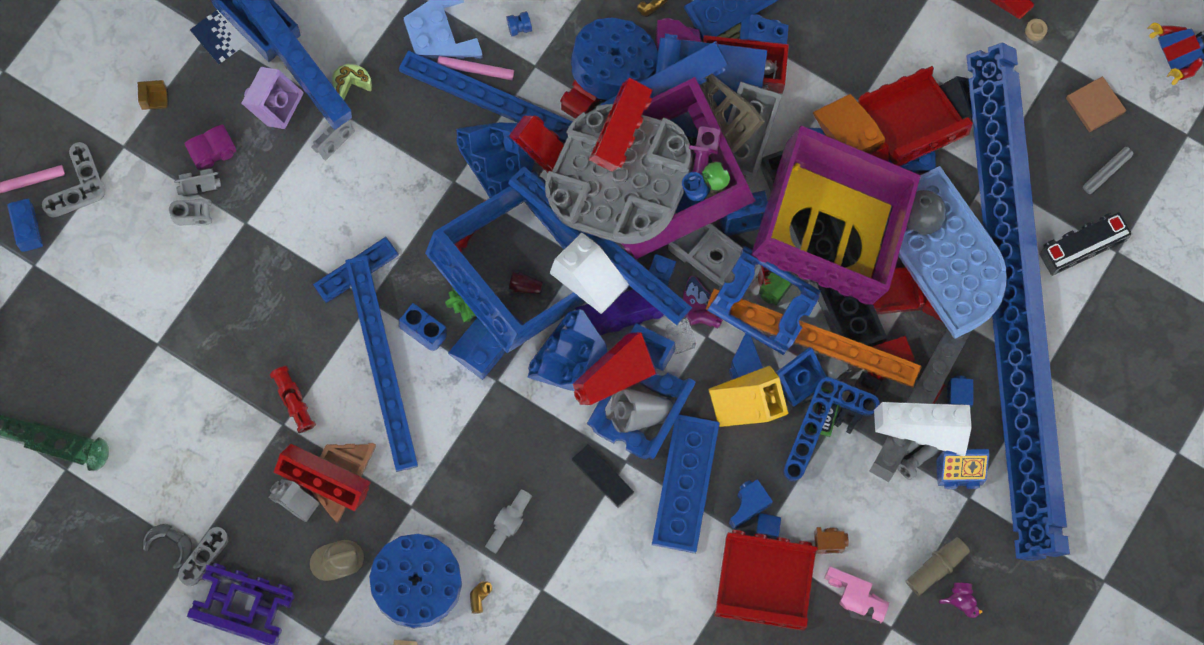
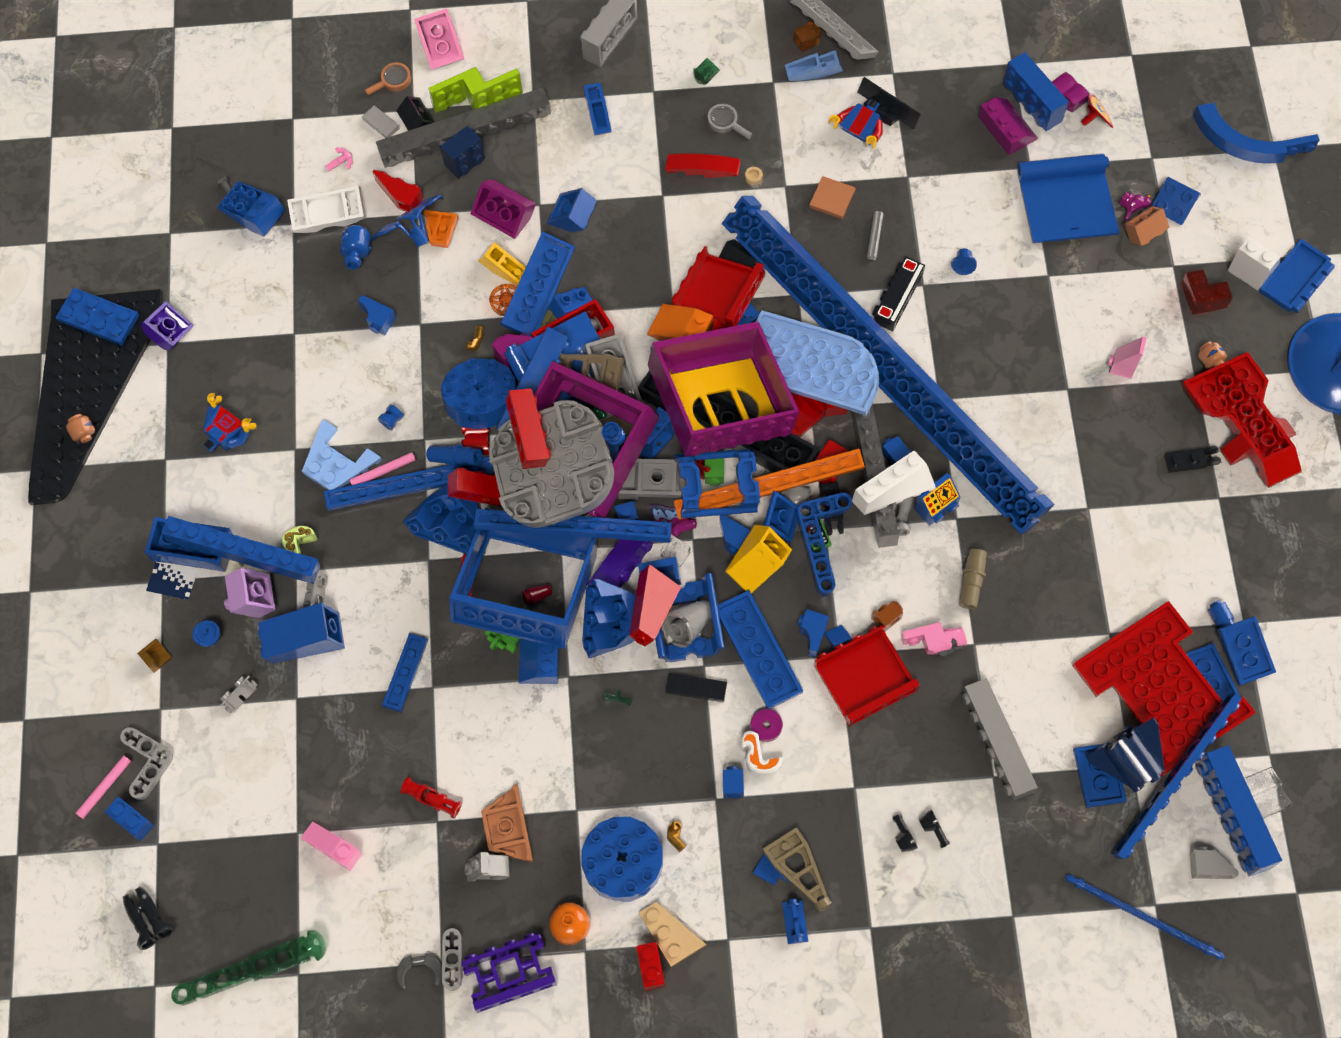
camera: 30 degrees left, 5 degrees down
light grey piece [169,198,212,226] -> none
magenta brick [184,124,237,170] -> none
red brick [274,444,371,511] -> none
dark tan piece [310,540,364,581] -> none
blue plate [345,255,418,472] -> none
blue piece [399,303,447,351] -> none
light grey pin [485,489,532,554] -> none
white slope [550,233,629,314] -> none
magenta bracket [689,126,721,175] -> none
bright green piece [702,162,730,191] -> none
dark grey cylinder [907,190,946,235] -> none
magenta animal [939,583,982,618] -> none
none -> blue piece [192,620,220,647]
none -> blue slope [258,602,345,664]
none -> bright pink slope [301,821,362,871]
none -> blue piece [426,444,483,467]
none -> orange cylinder [549,903,590,945]
none -> clear green piece [602,691,632,706]
none -> blue brick [722,766,744,798]
none -> white animal [740,731,783,777]
none -> magenta piece [751,709,783,742]
none -> blue piece [951,248,977,275]

